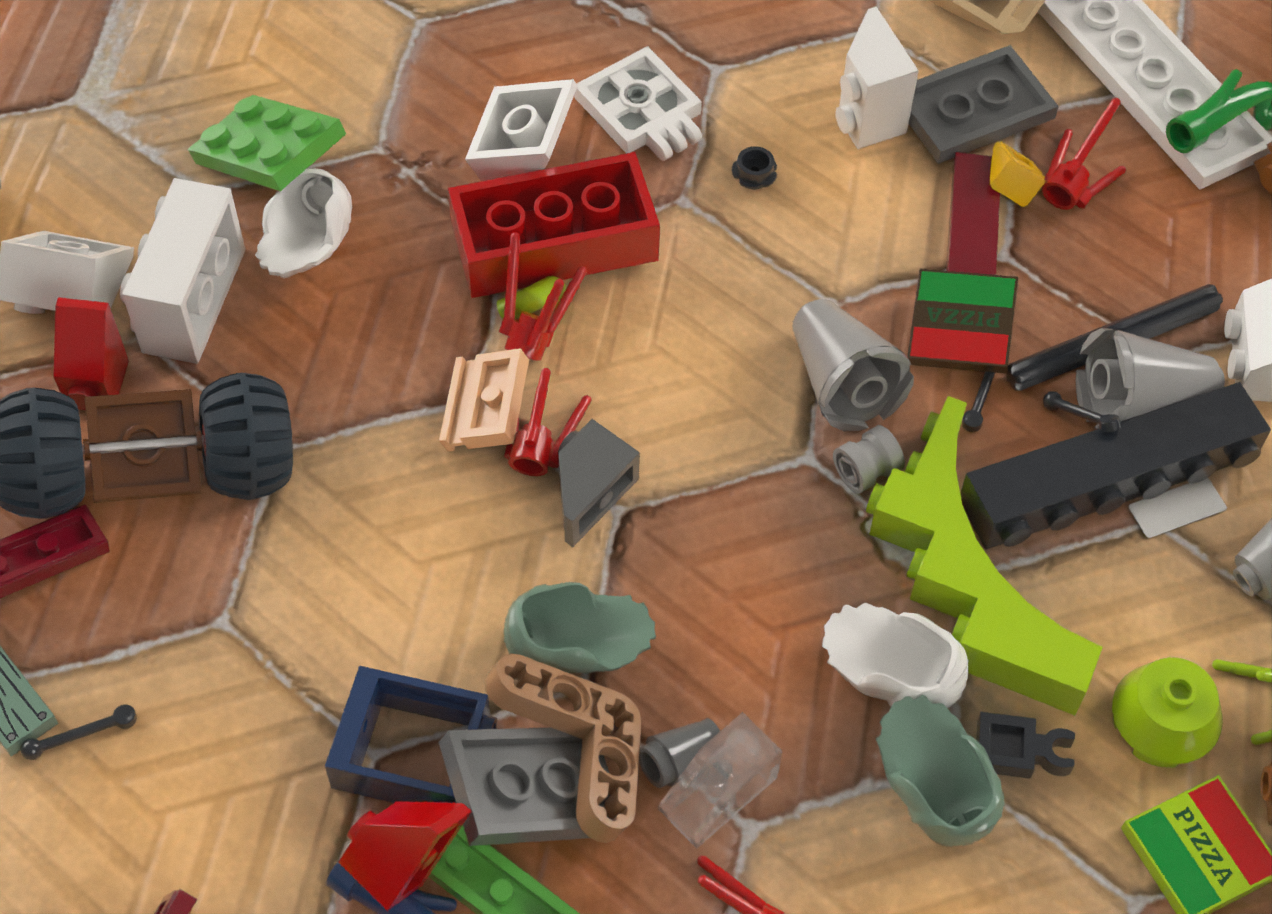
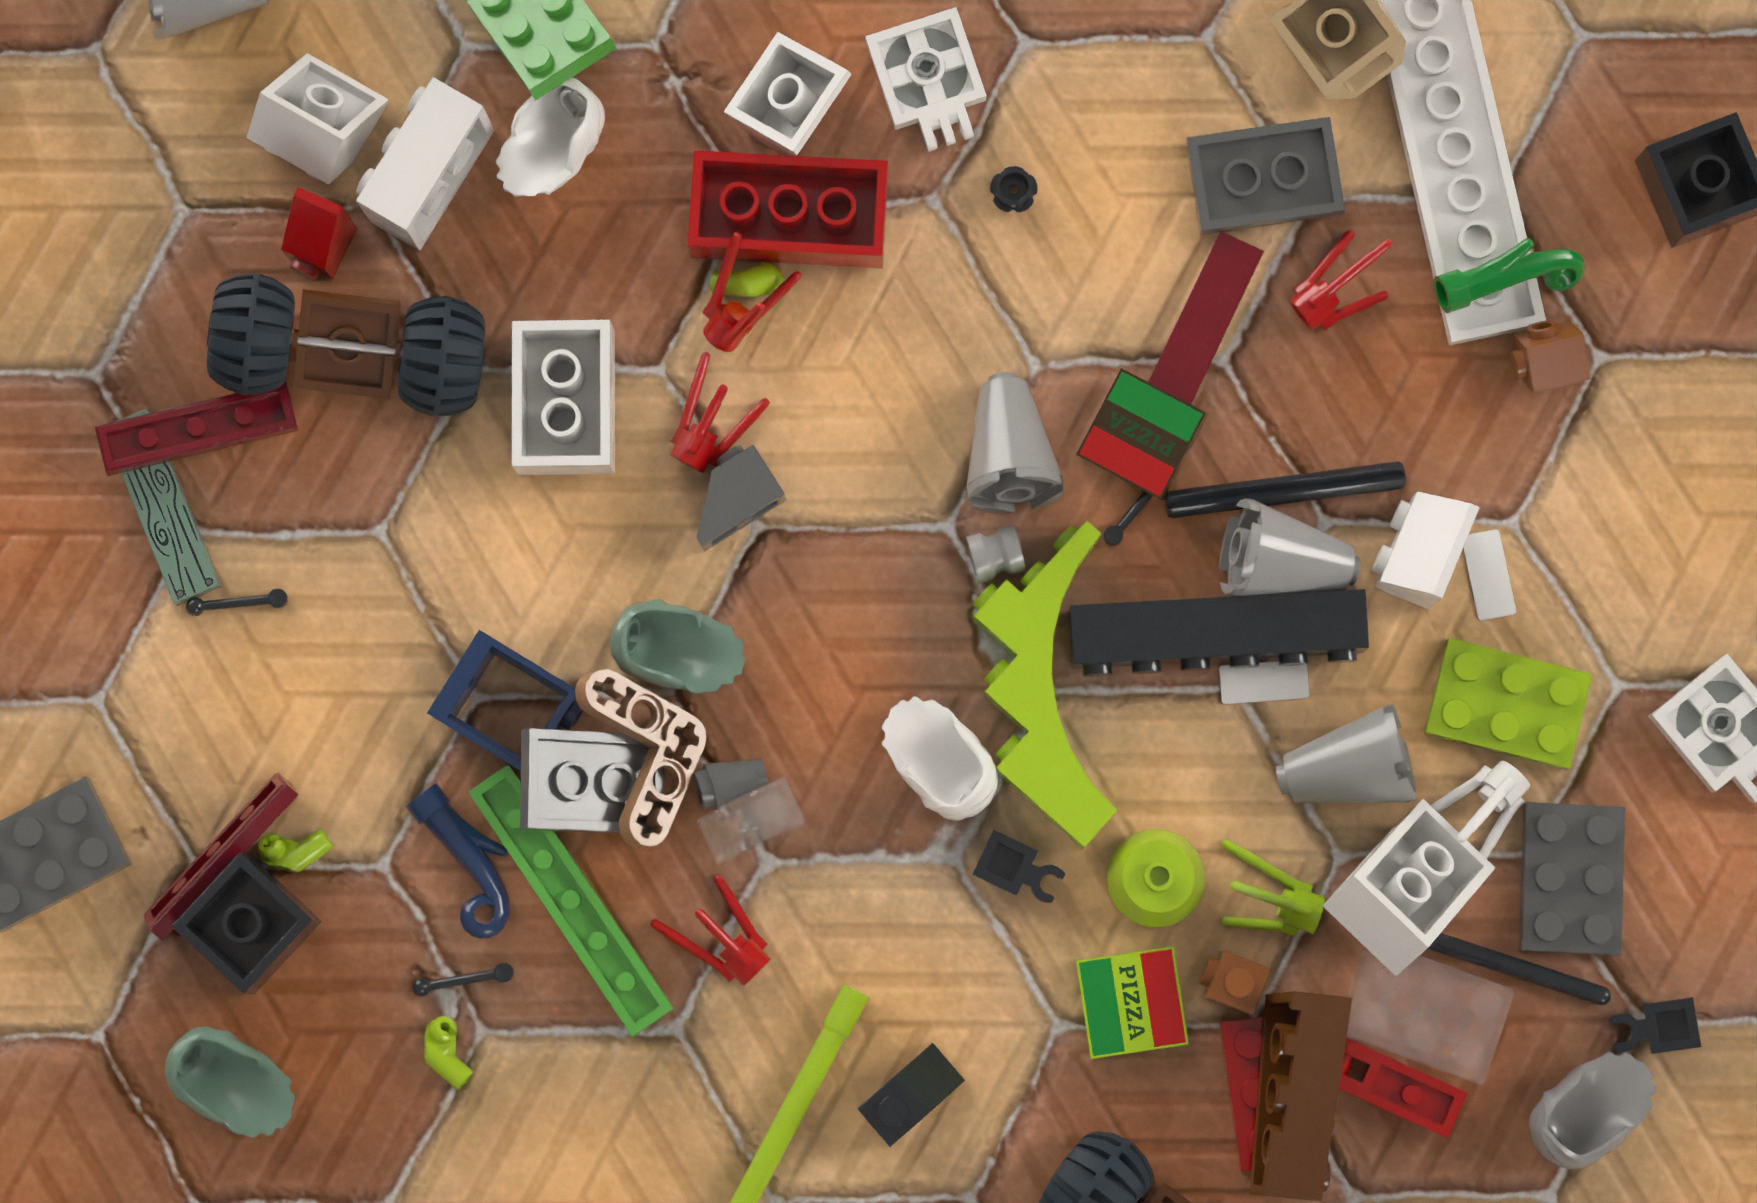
camera: 25 degrees right, 25 degrees up
red slope [338,801,472,911] -> none
light nougat plate [439,348,529,452] -> none
white slope [836,7,919,149] -> none
sand green hair [876,695,1005,847] -> none
yellow slope [990,141,1046,207] -> none
black hinge [1043,391,1121,432] -> none
none -> white brick [512,320,615,475]

